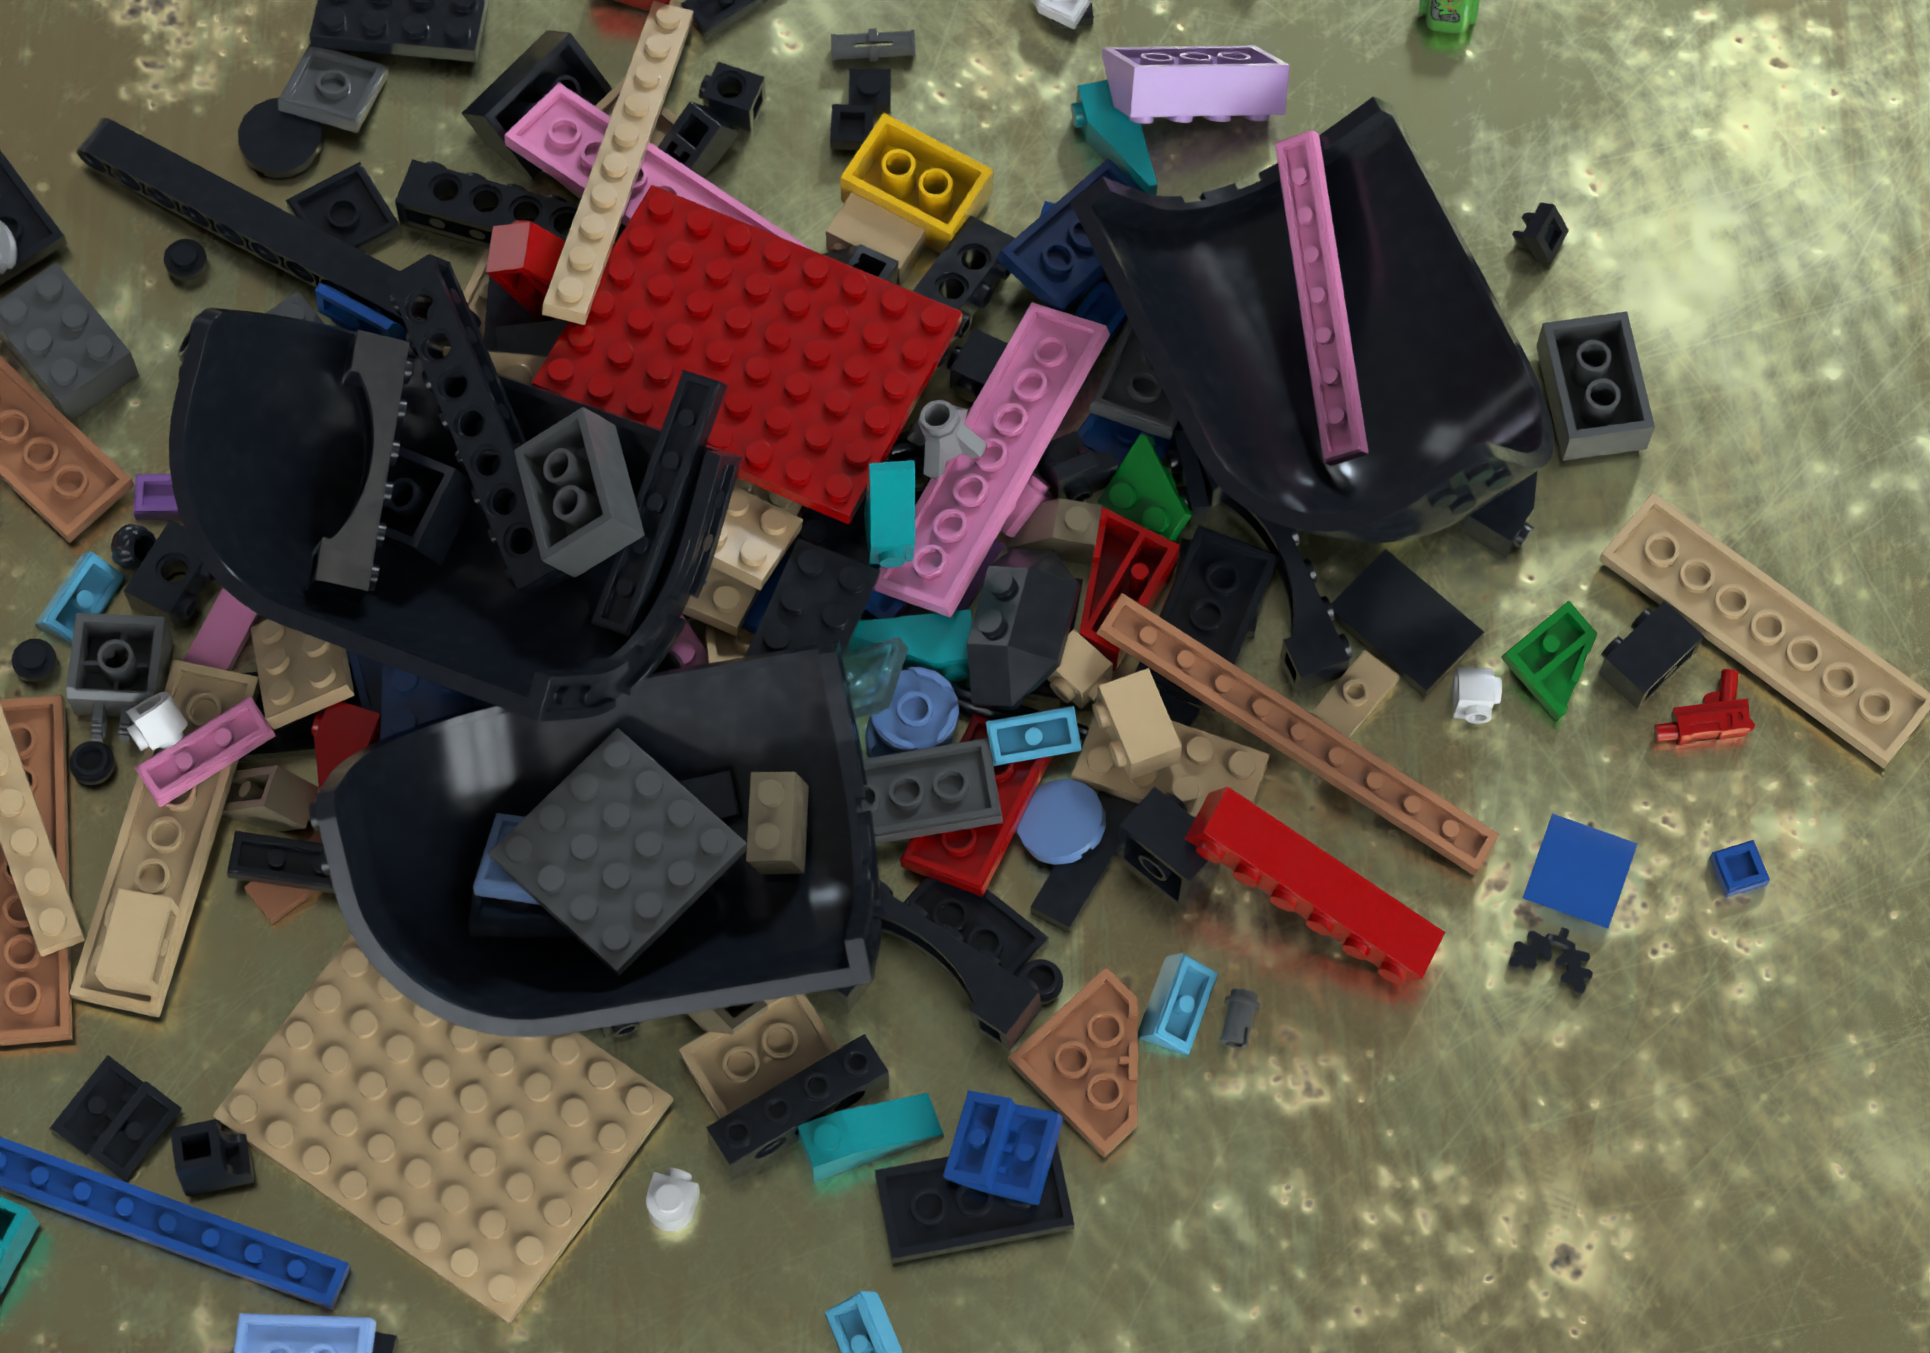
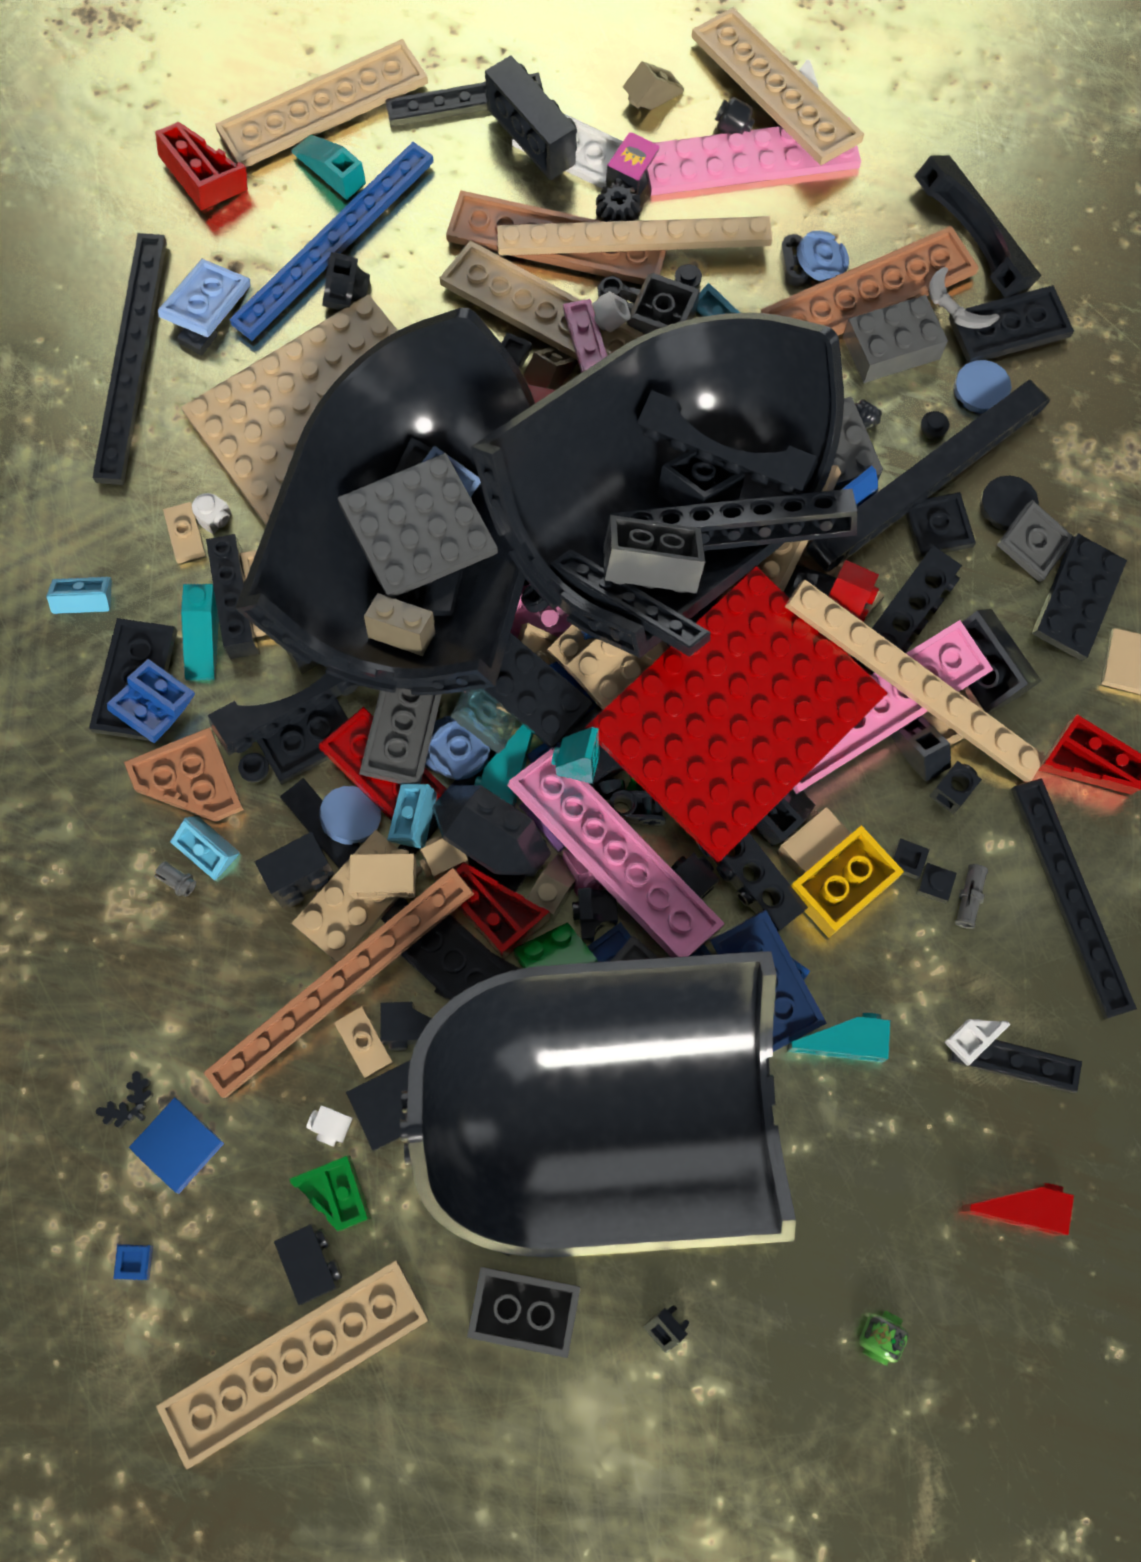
camera: 110 degrees right, 5 degrees up
black slope [49,1055,182,1182] -> none
tan brick [93,888,181,997] -> none
light grey rock [906,400,987,479] -> none
lavender slope [1102,46,1290,123] -> none
red brick [1185,786,1445,984] -> none
bright pink tile [1275,130,1369,466] -> none
red piece [1654,669,1755,745] -> none
none -> tan plate [163,502,206,564]
none -> medium blue tile [954,360,1012,414]

